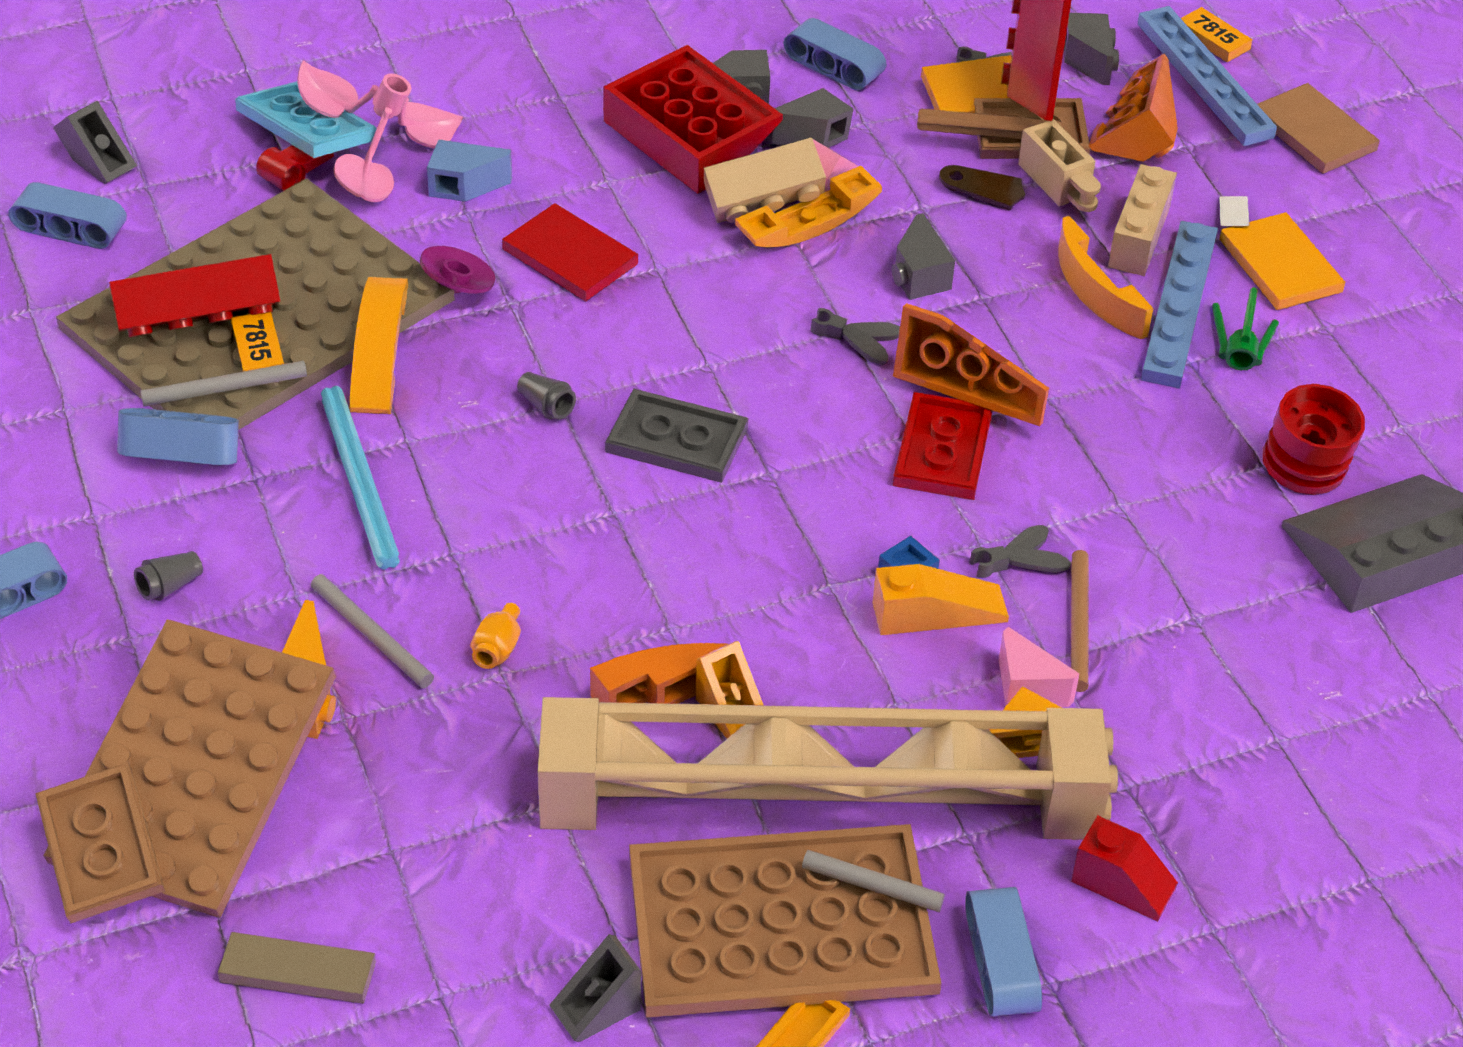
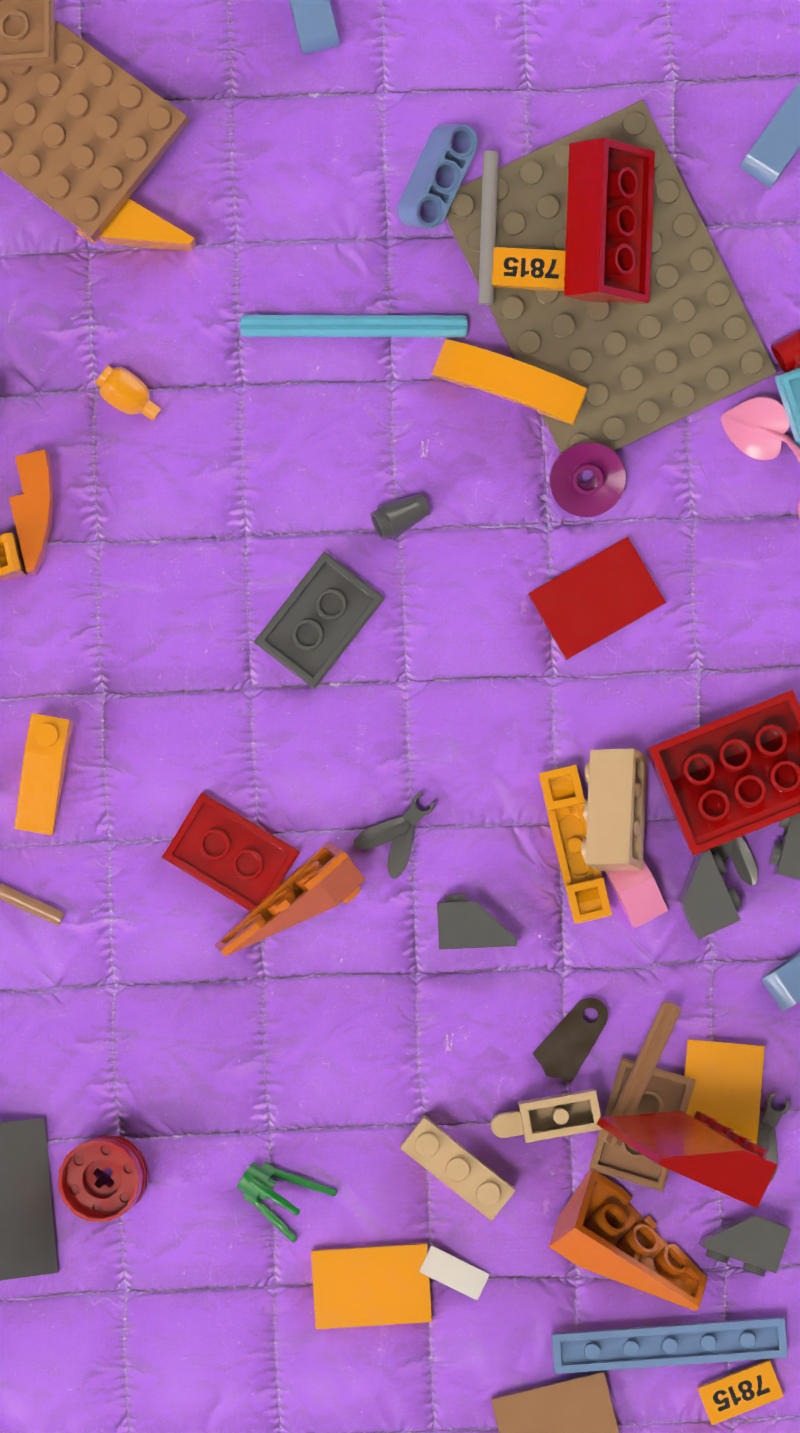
camera: 110 degrees right, 40 degrees up
dark grey cone [134,551,203,601] -> none
light grey bar [311,574,434,688] -> none
medium blue slope [427,139,512,202] -> none
blue plate [878,535,940,569] -> none
dark grey piece [969,525,1071,578] -> none
light orange slope [1058,216,1153,339] -> none
medium blue plate [1141,221,1218,389] -> none

